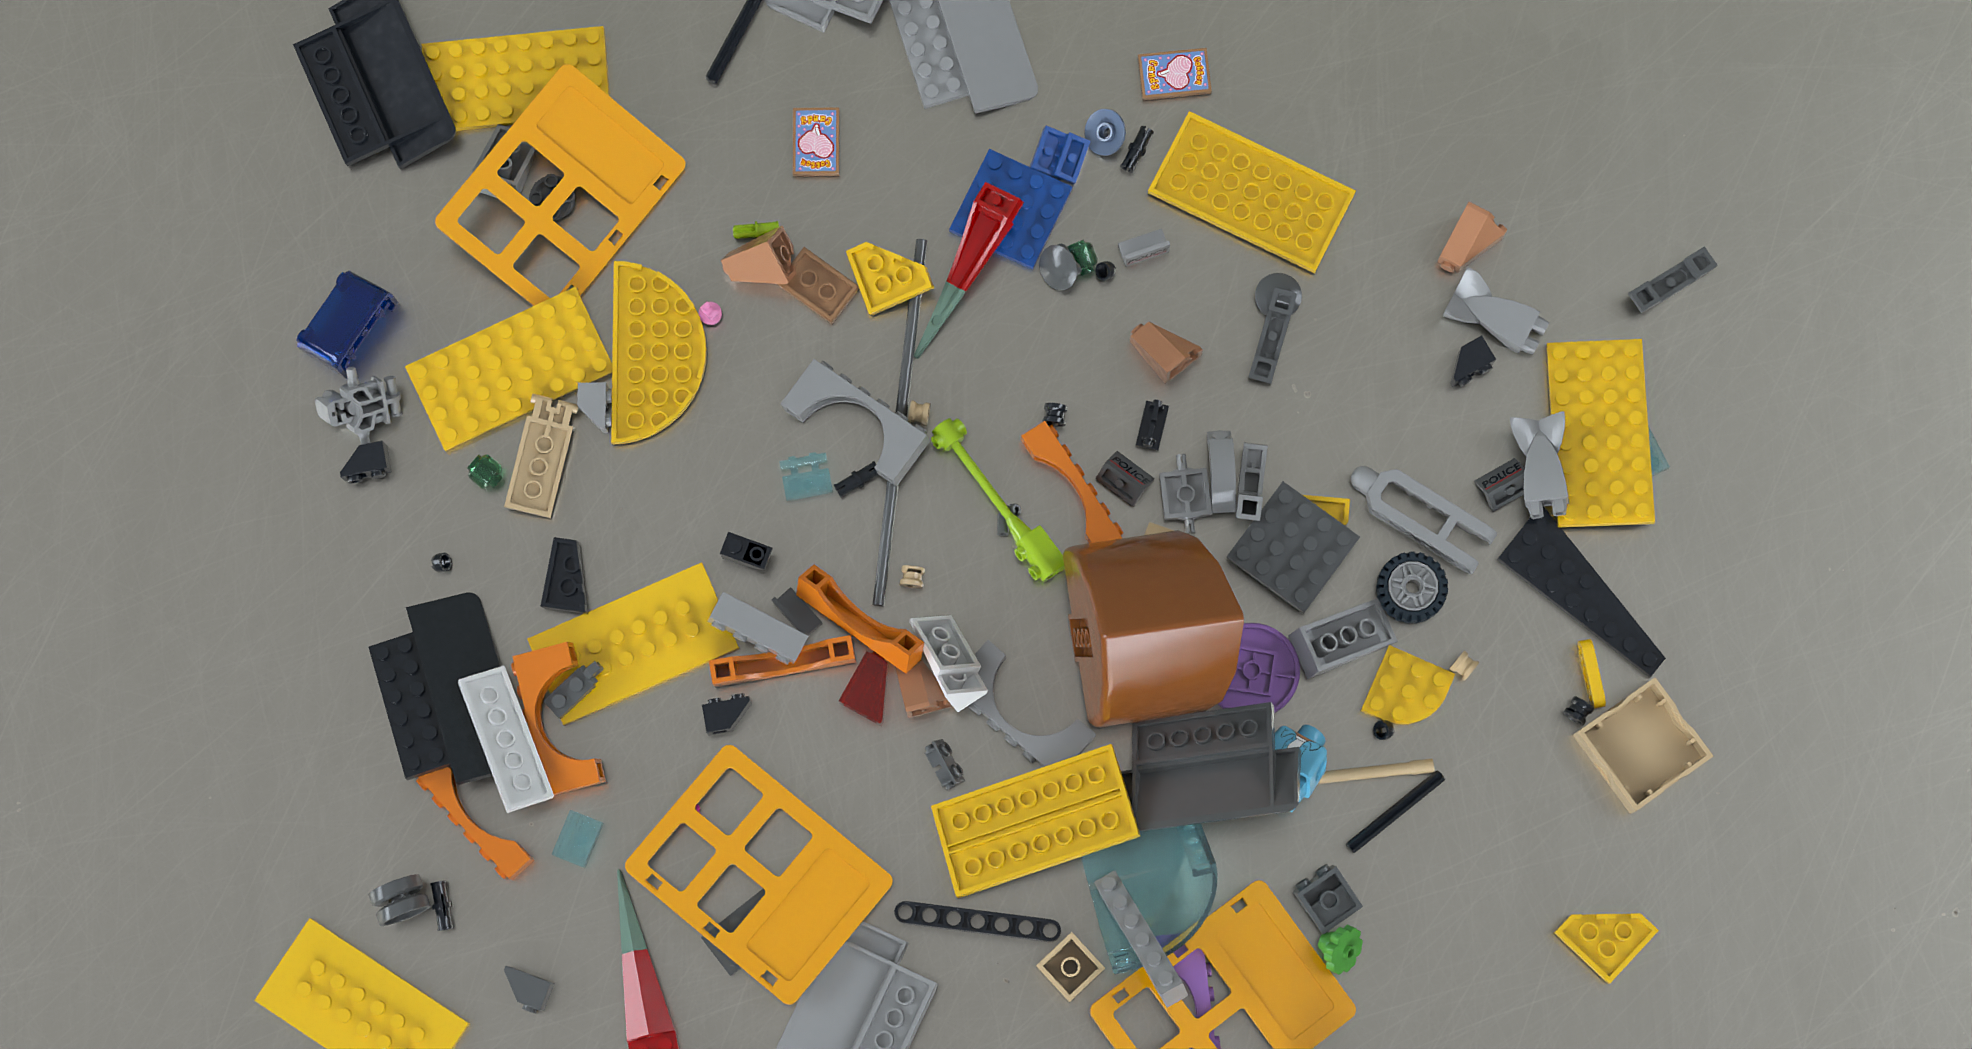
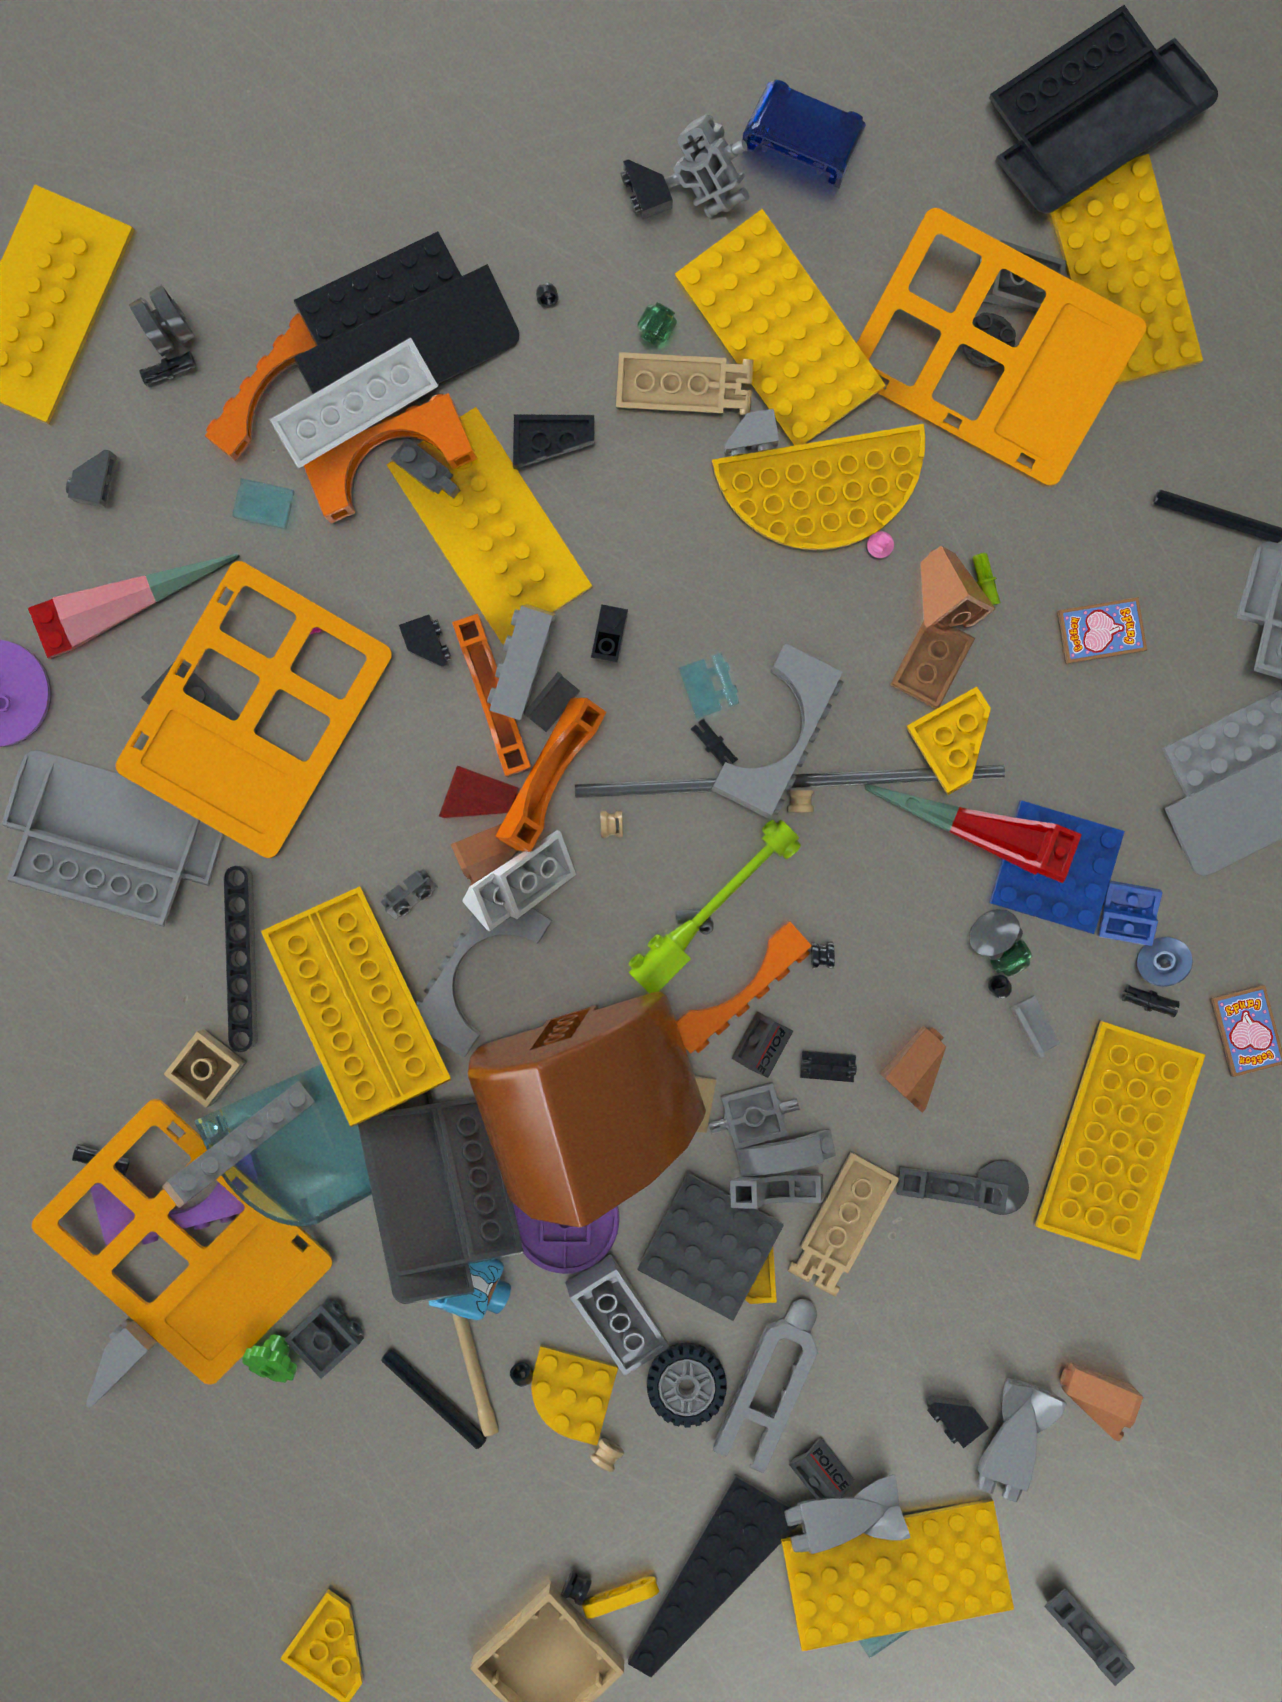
camera: 75 degrees right, 10 degrees up
none -> tan hinge [787,1152,899,1297]

